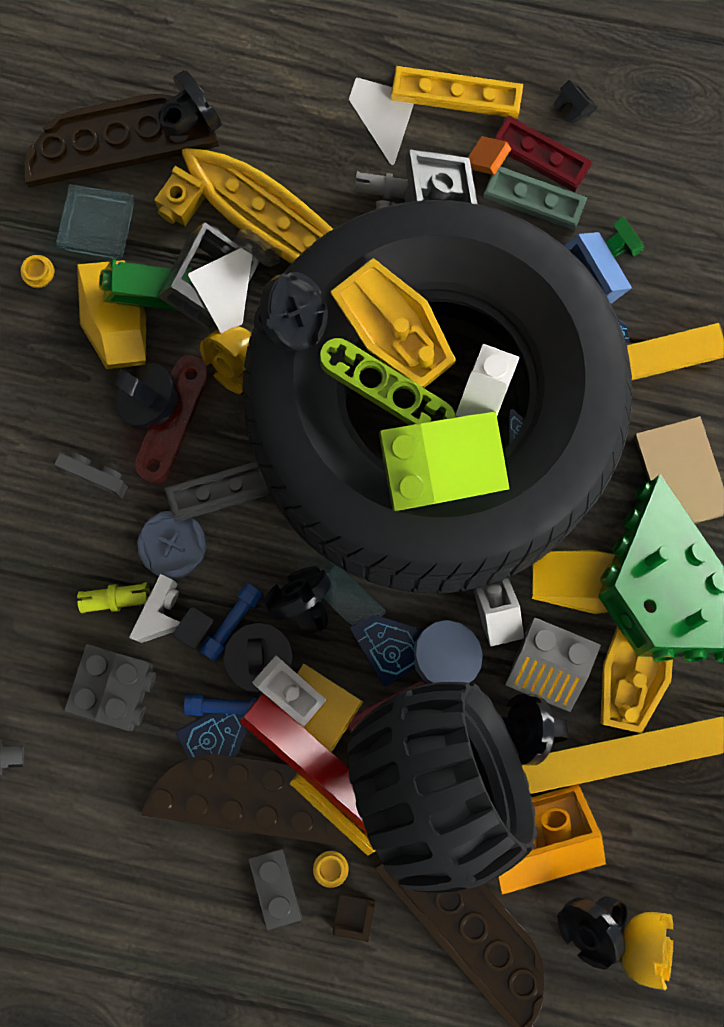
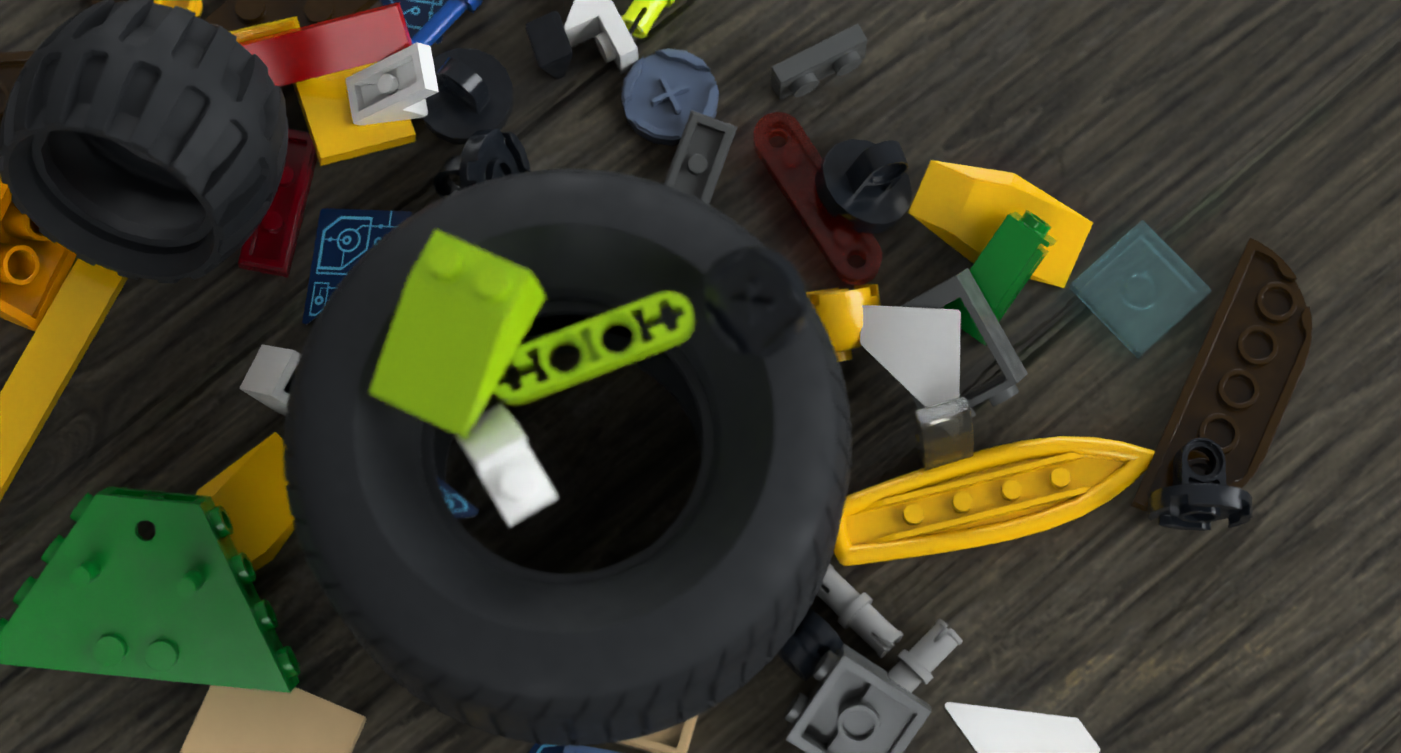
camera: 125 degrees right, 5 degrees down
yellow plate [20,255,55,288] -> none
yellow brick [154,166,206,227] -> none
blue bar [199,583,264,662] -> none
yellow piece [331,258,456,388] -> none
sand blue tile [413,620,483,684] -> none
black tile [502,694,569,766] -> none
light grey slope [505,618,601,712] -> none
yellow piece [601,608,673,733] -> none

